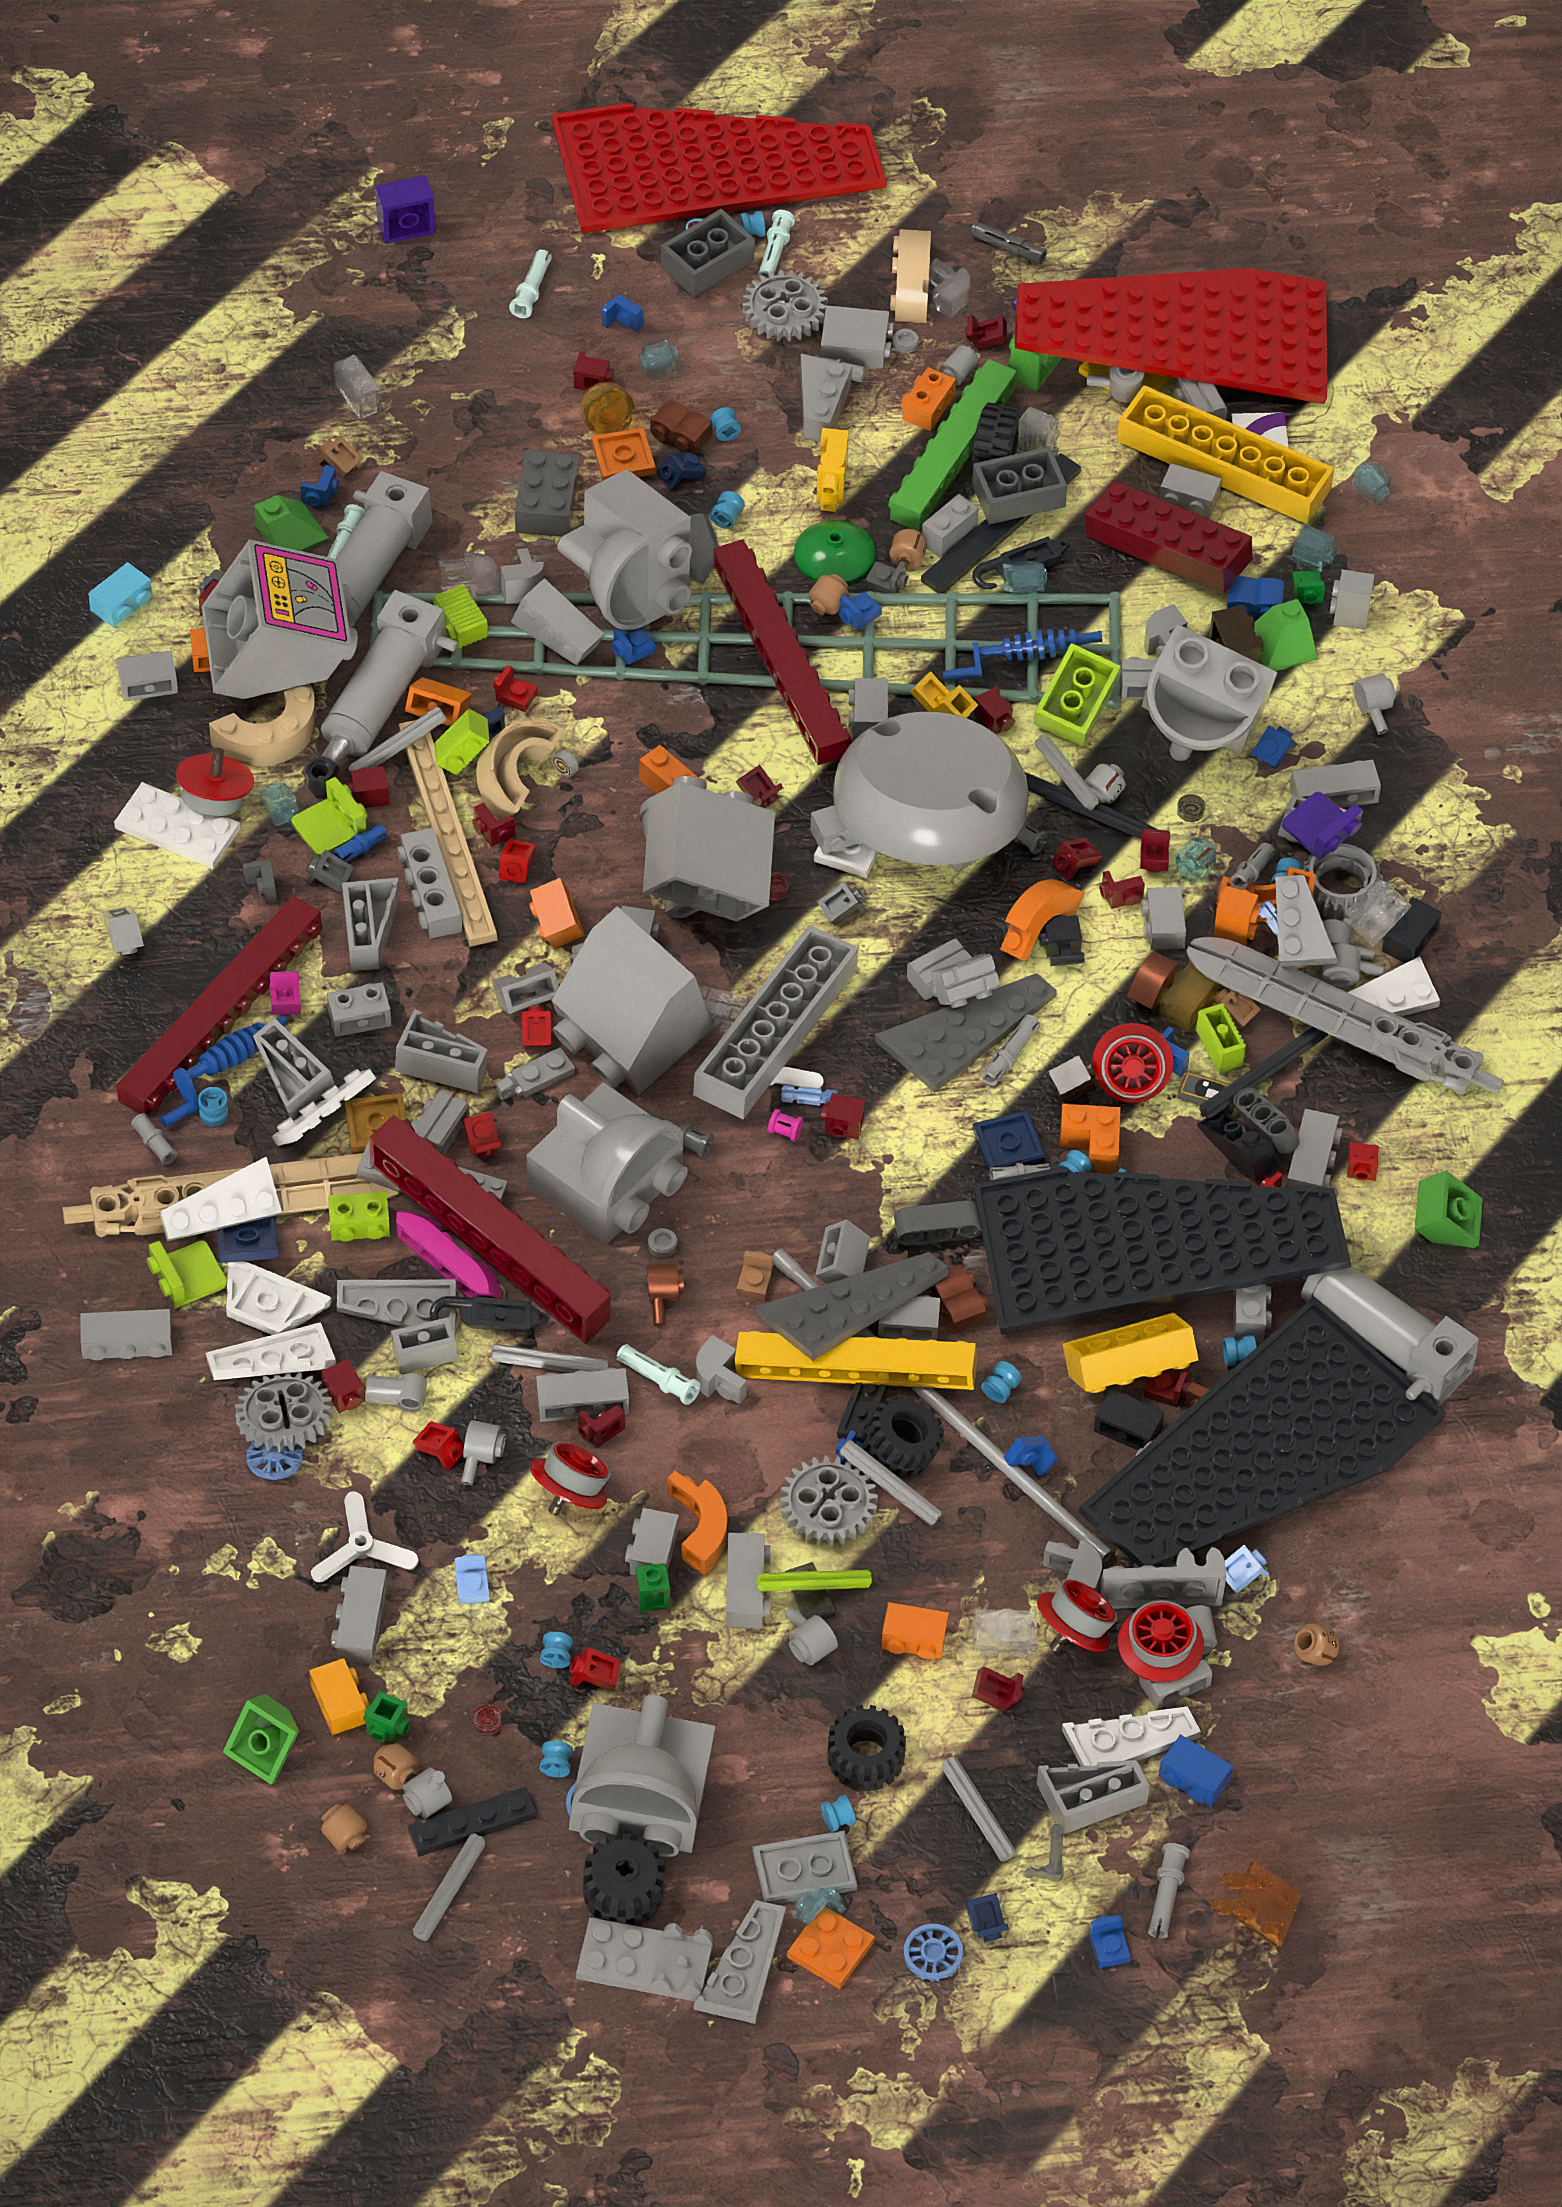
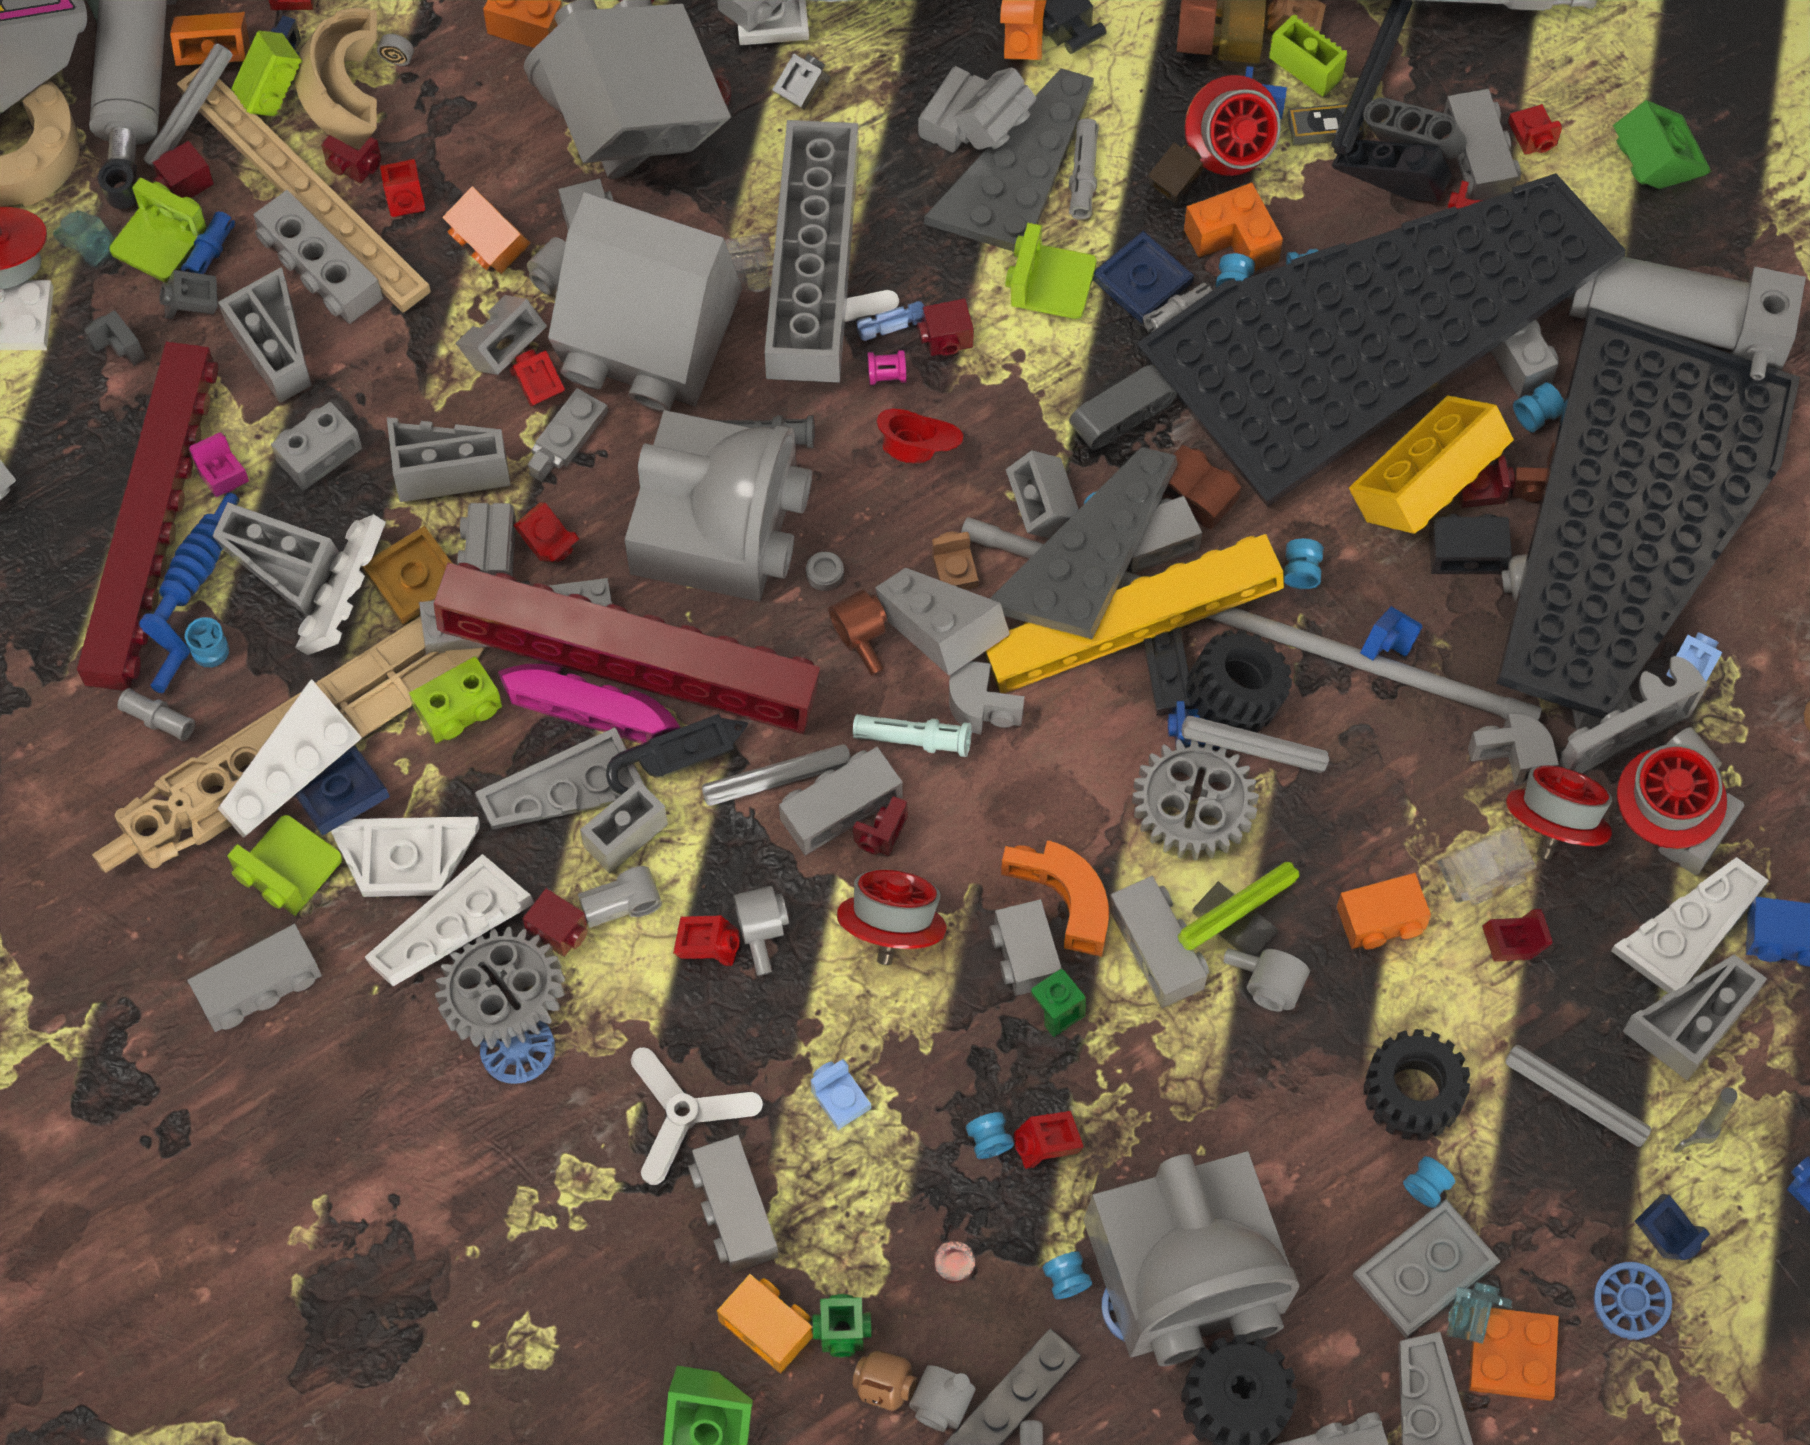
camera: 25 degrees left, 10 degrees up
none -> light grey wedge [875,568,1010,675]
none -> red piece [876,408,964,464]
none -> lime bracket [1005,223,1097,319]

